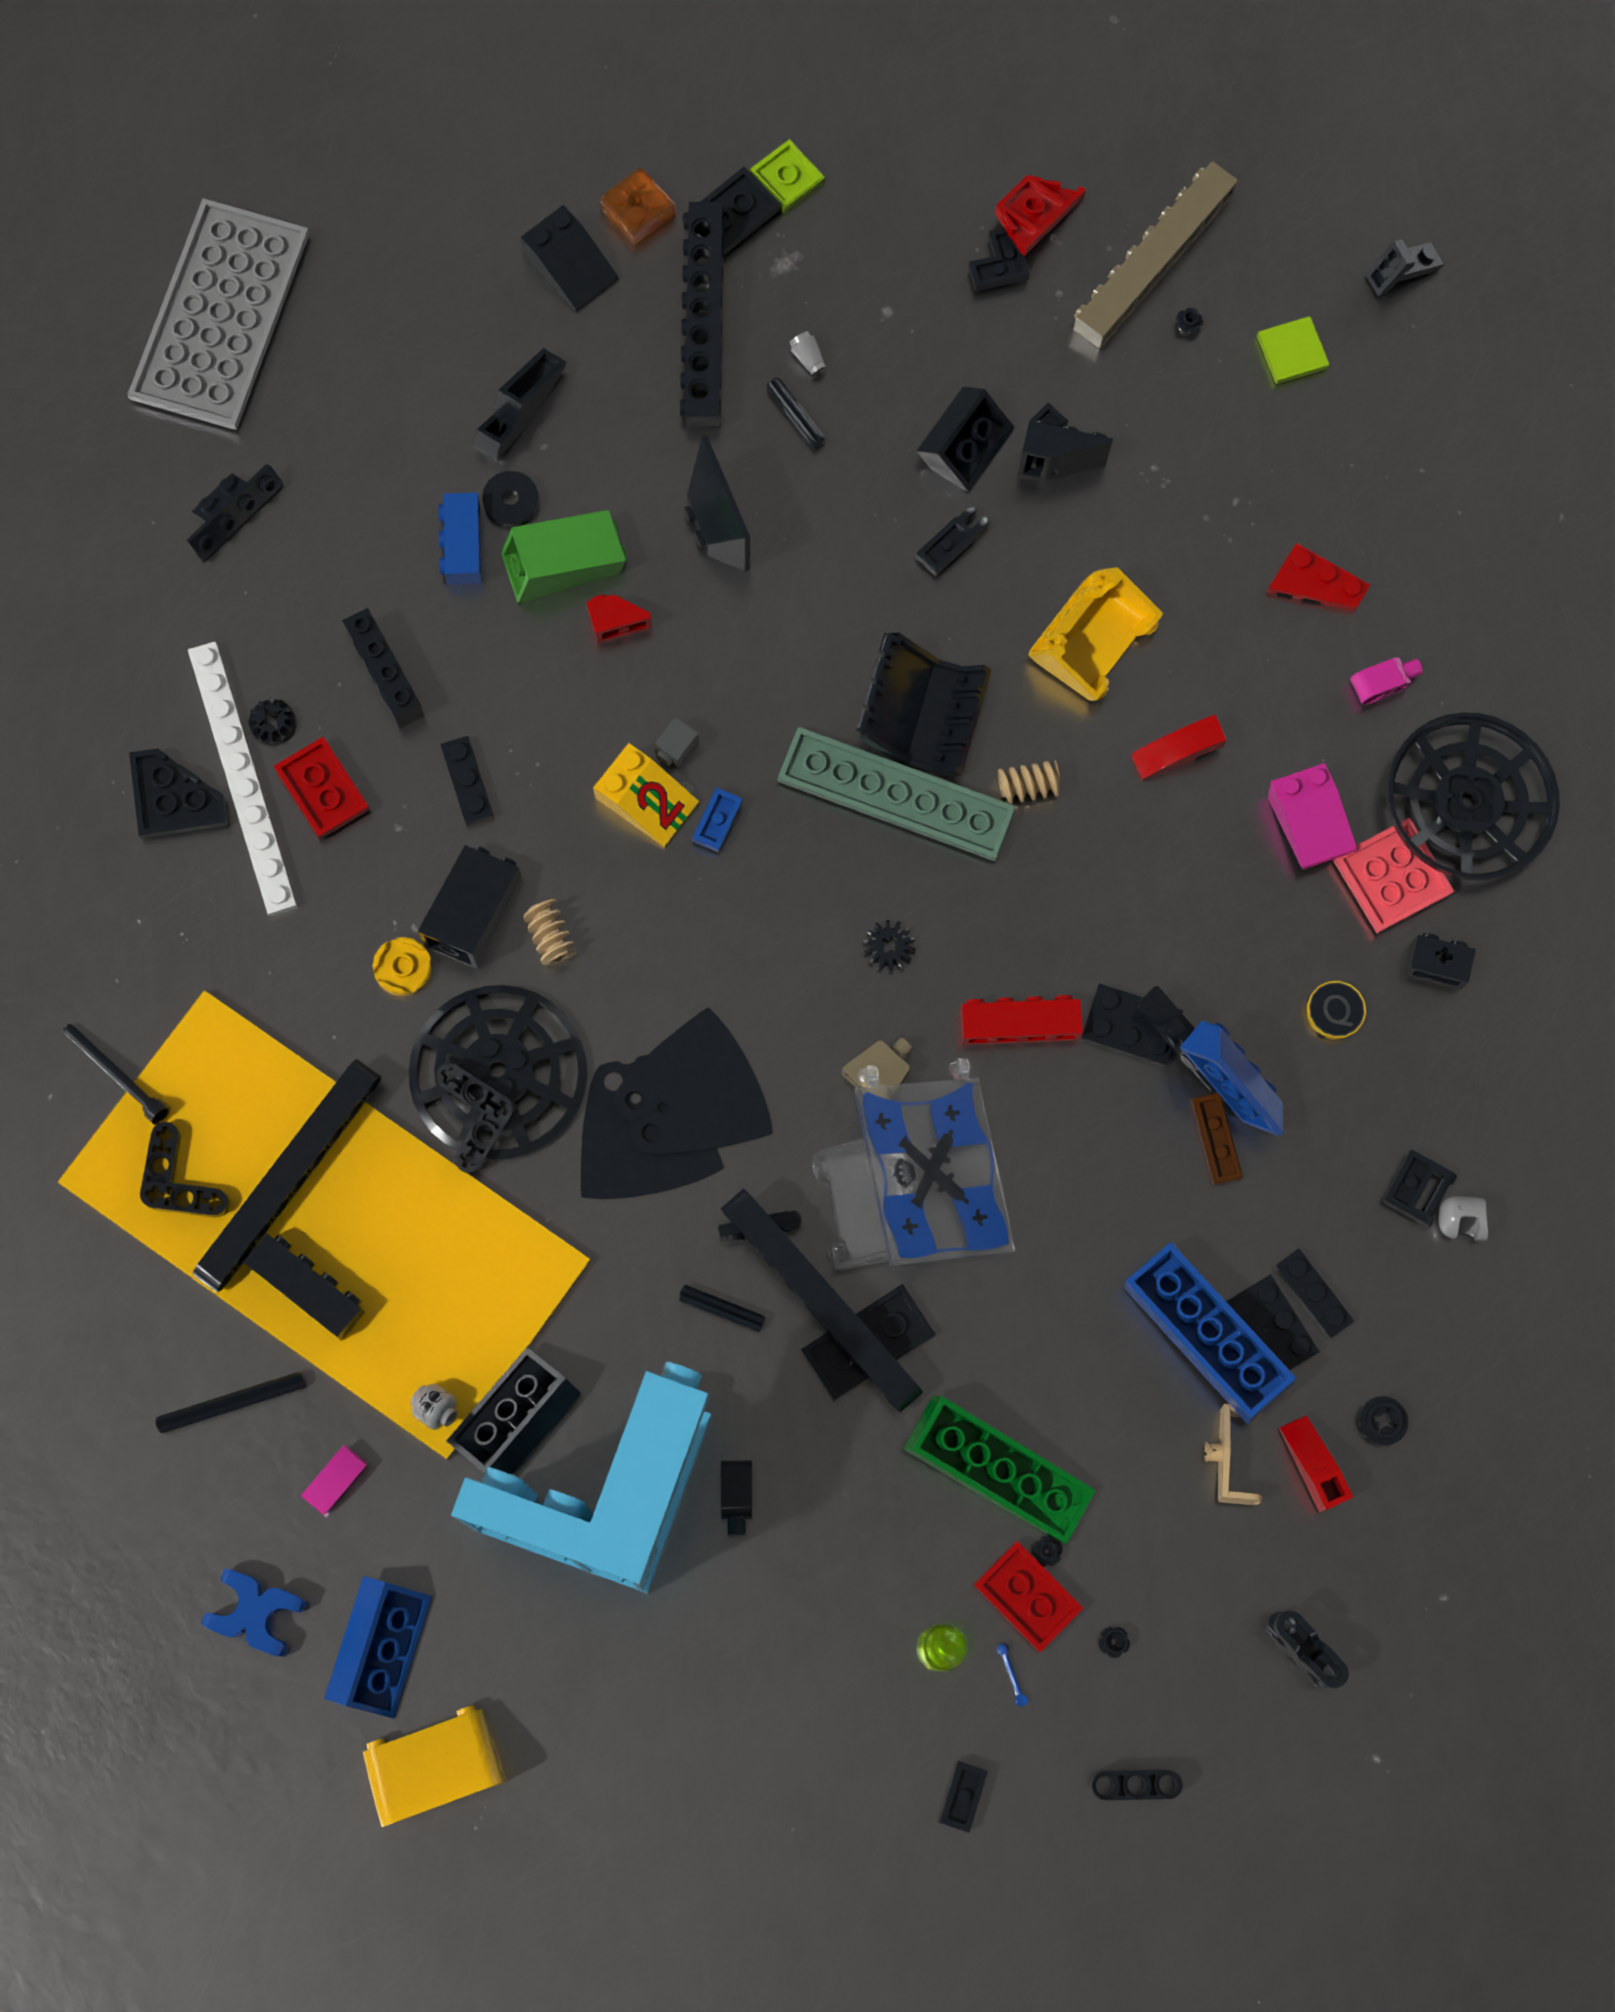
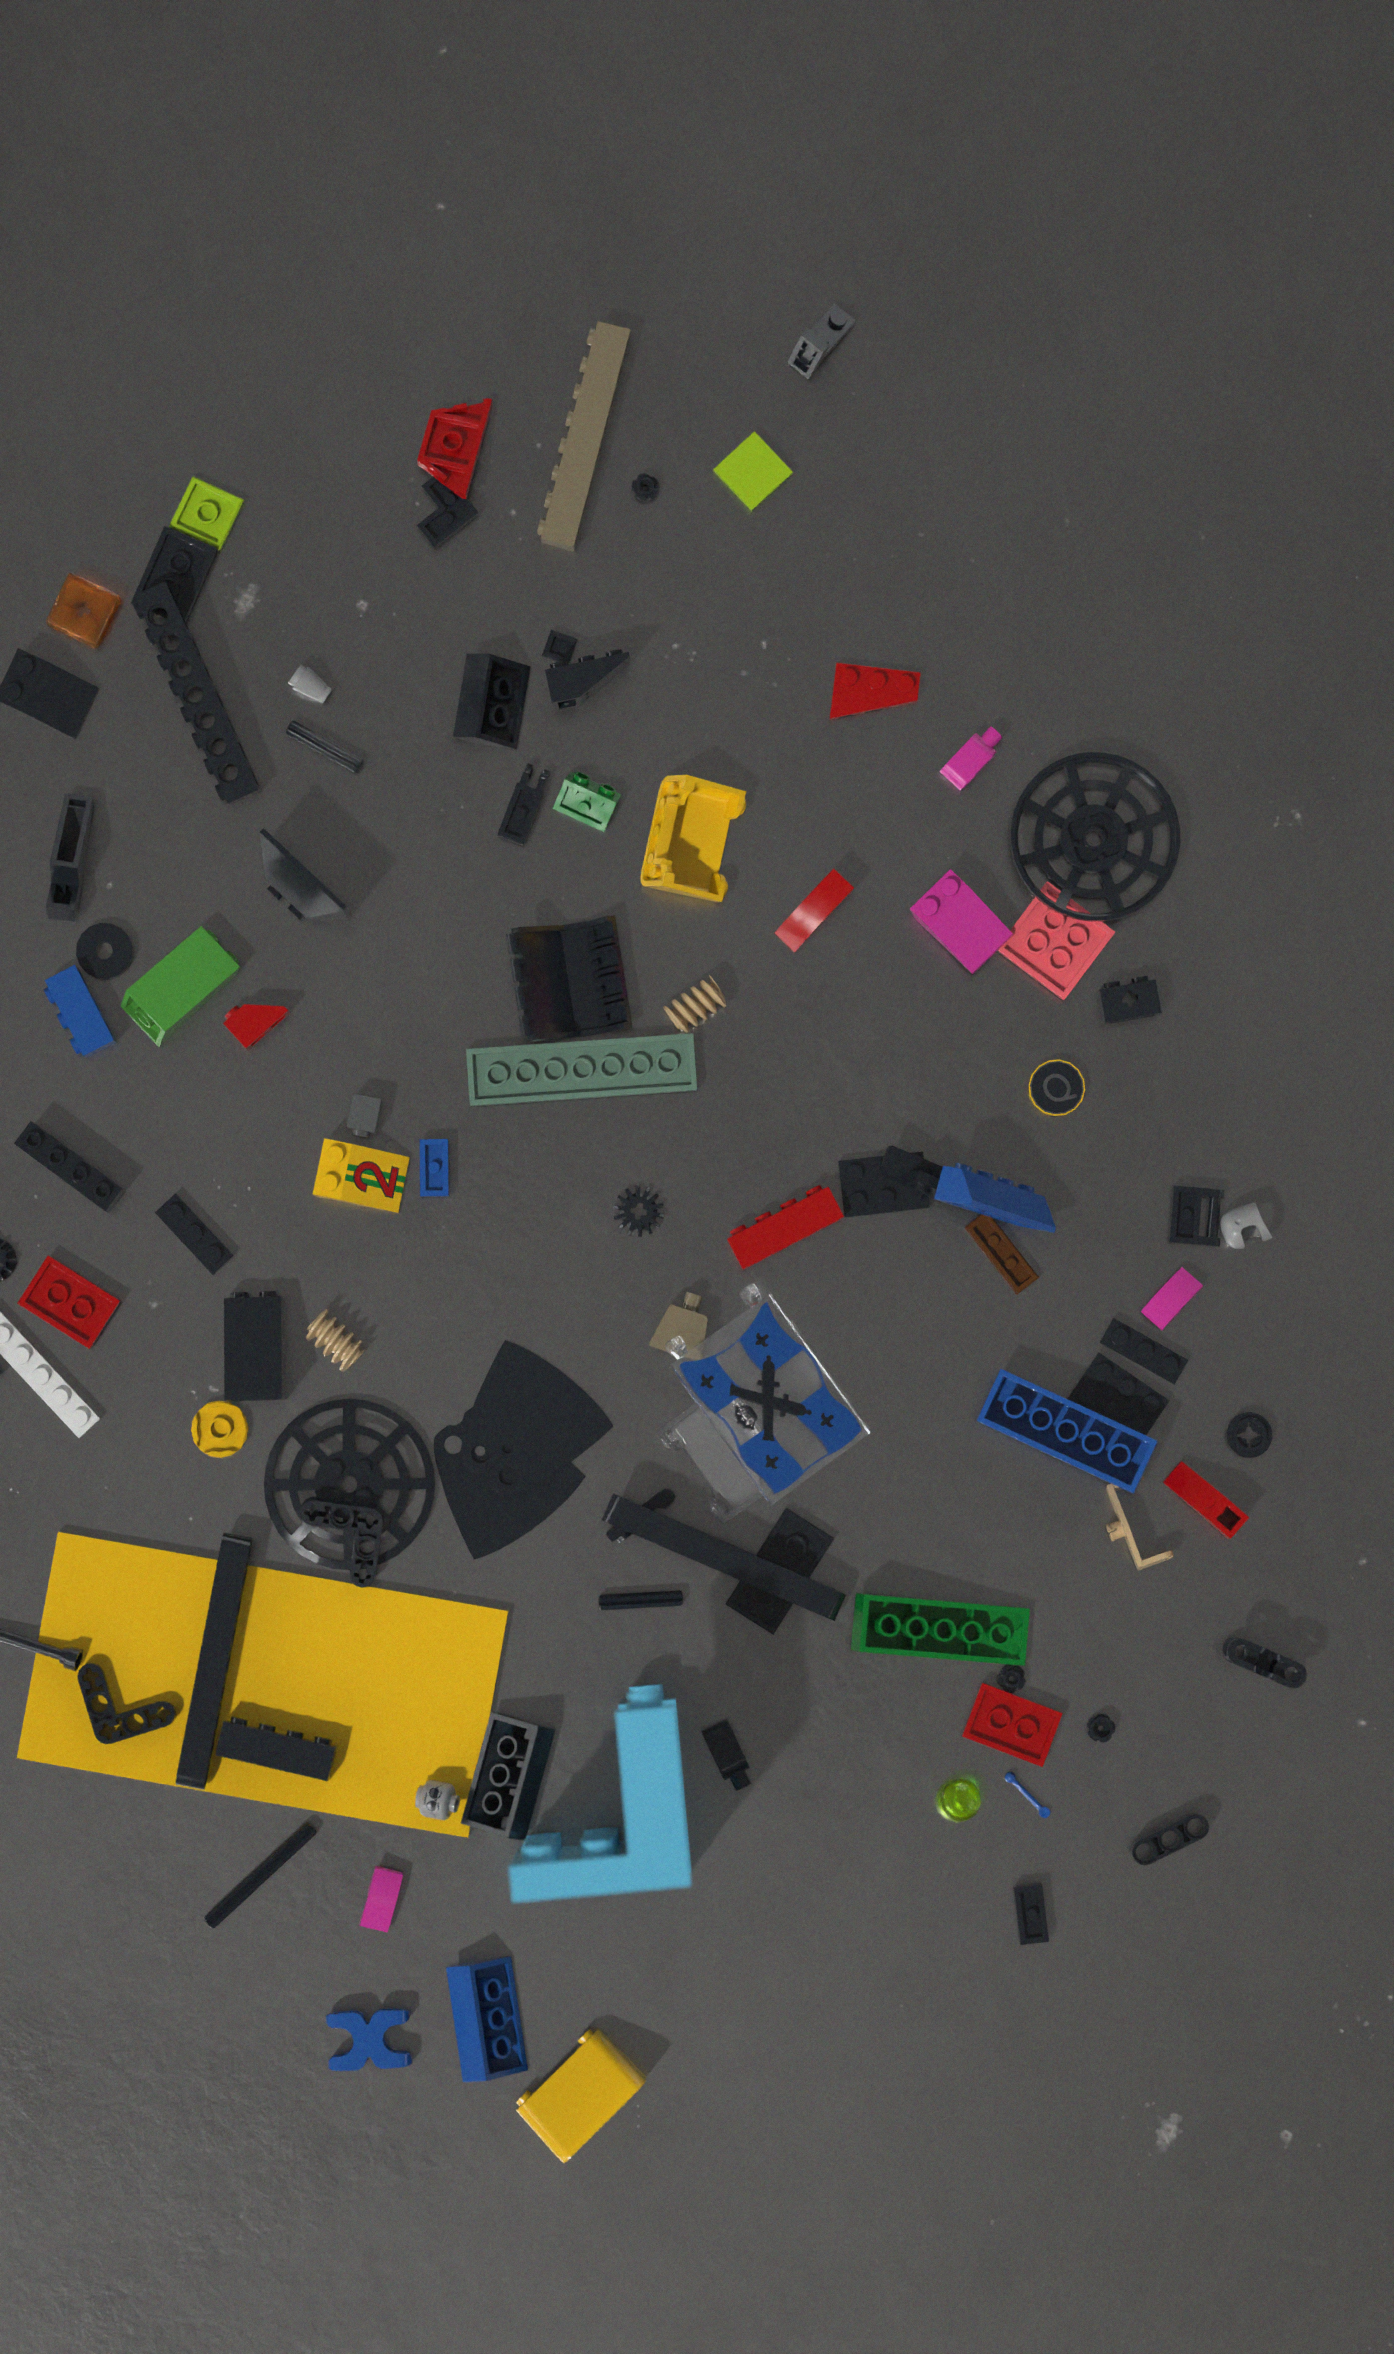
camera: 20 degrees left, 10 degrees up
none -> green bracket [552,772,621,832]
none -> dark pink slope [1141,1267,1203,1330]

